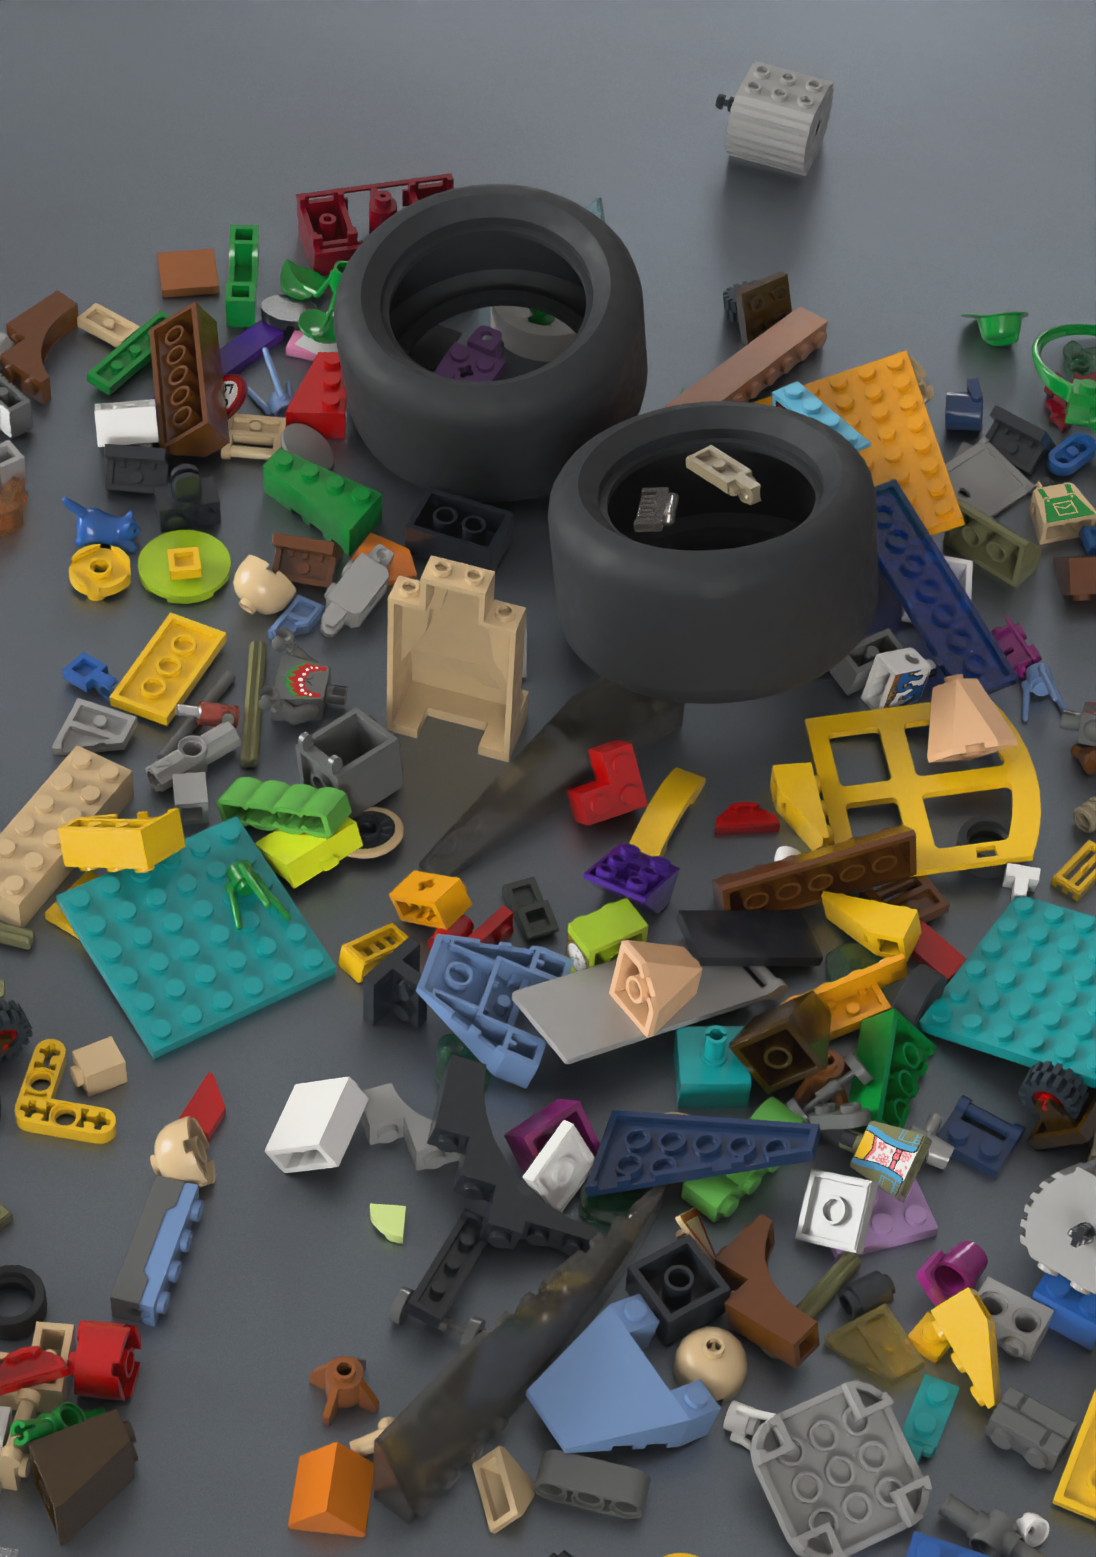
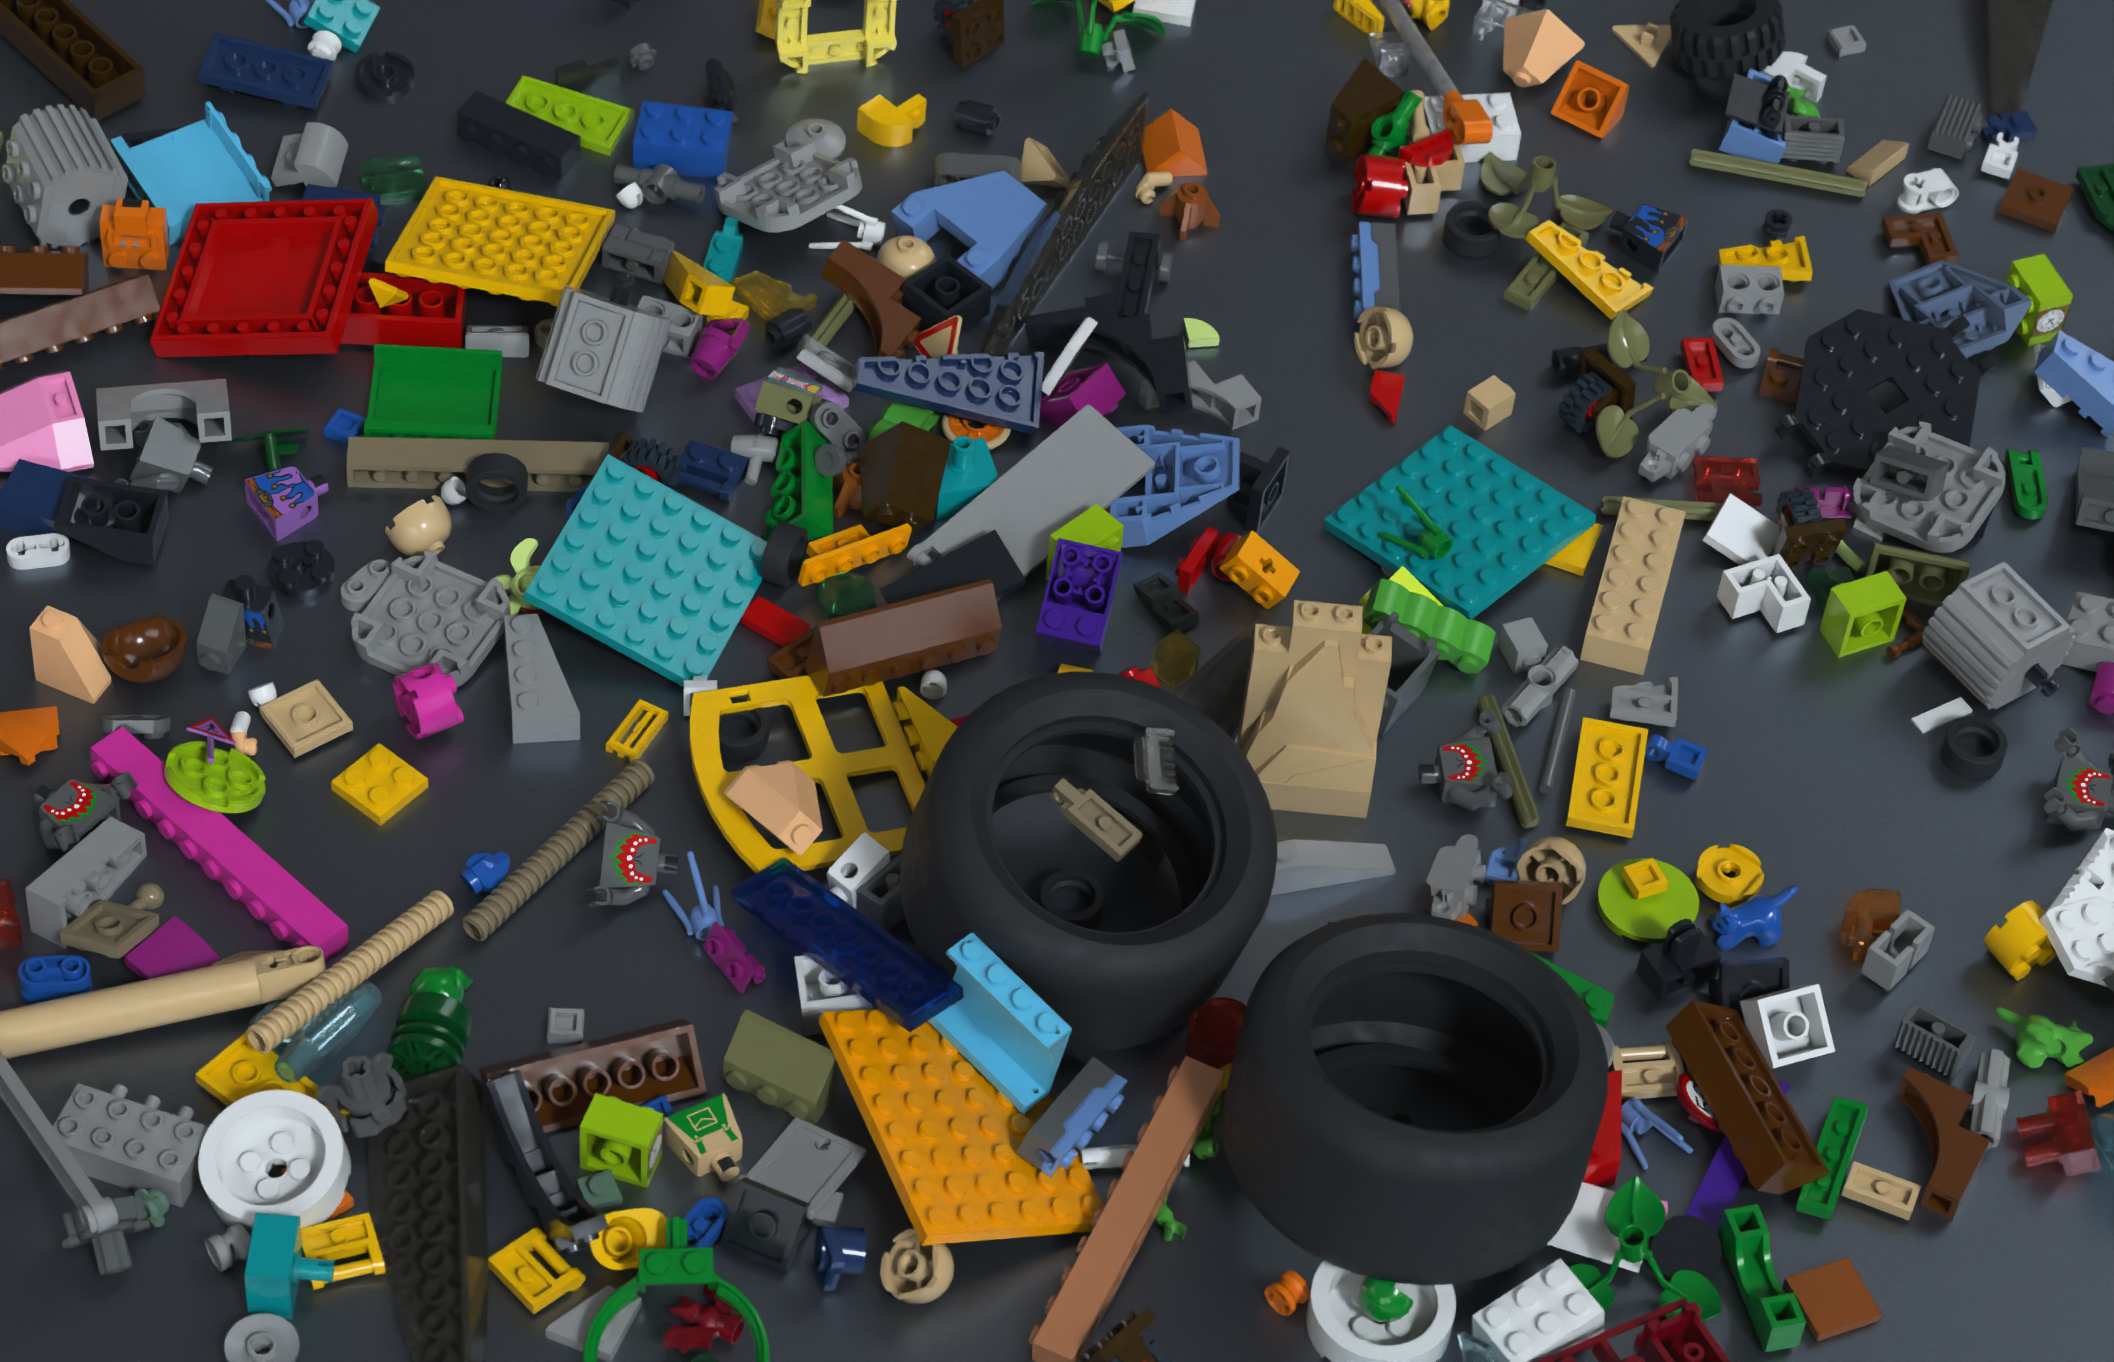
camera: 165 degrees right, 0 degrees up
yellow beam [14,1039,117,1144] -> none
yellow wedge [57,808,186,873] -> none
clear red piece [176,701,240,729] -> none
white brick [264,1076,369,1174] -> none
yellow slope [338,923,408,983] -> none
light nougat slope [609,940,703,1038] -> none
yellow slope [821,891,922,961] -> none
none -> clear yellow brick [1151,629,1201,690]

